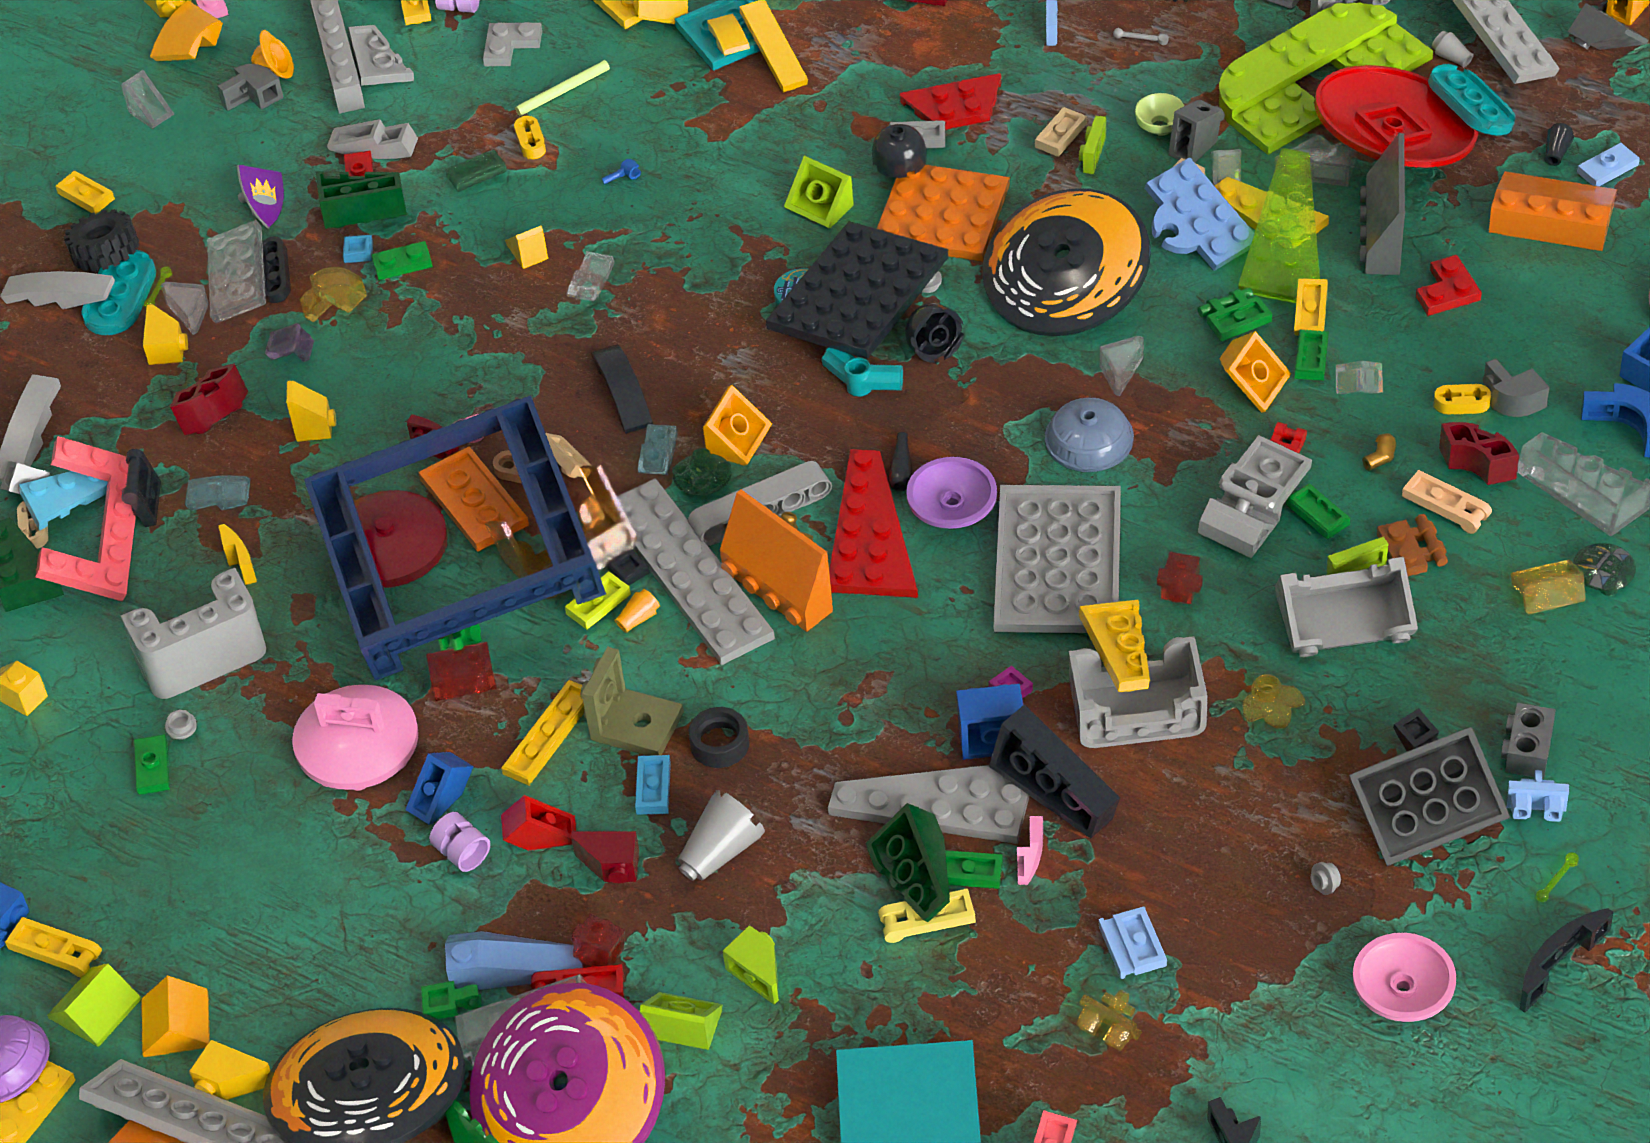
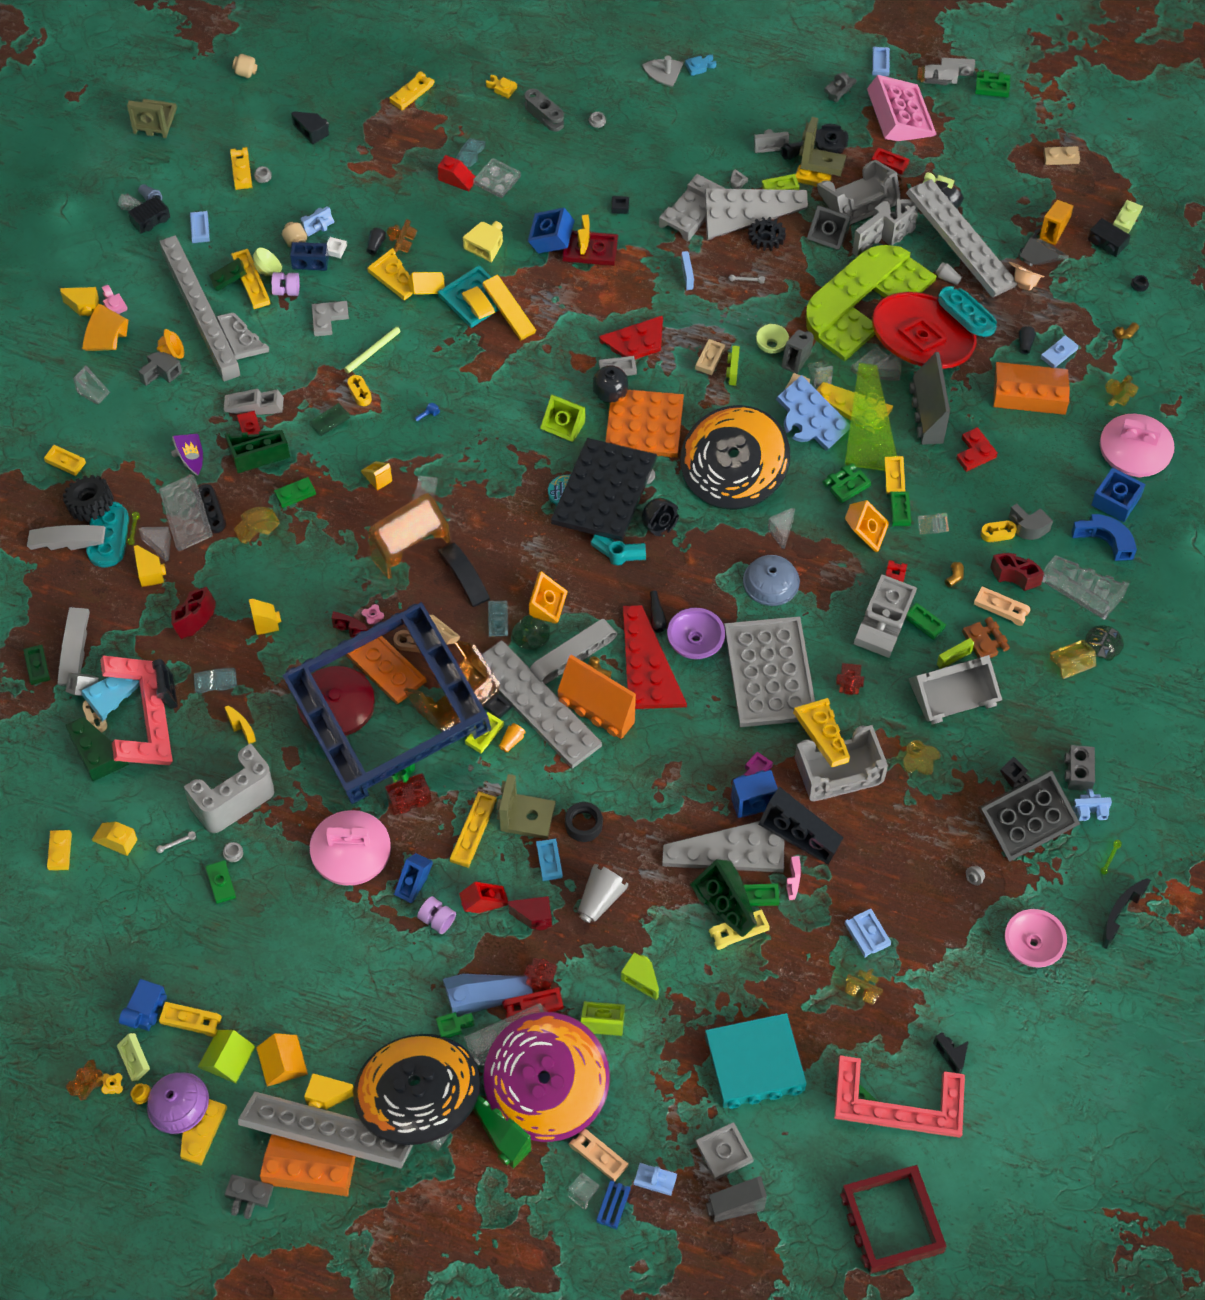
camera: 15 degrees left, 10 degrees up
clear purple bracket [265,323,314,362] -> none
dark azure tile [343,235,373,263] -> none
none -> light grey hinge [156,831,196,853]
none -> clear orange windscreen [368,493,450,579]
none -> light nougat piece [1009,262,1044,290]

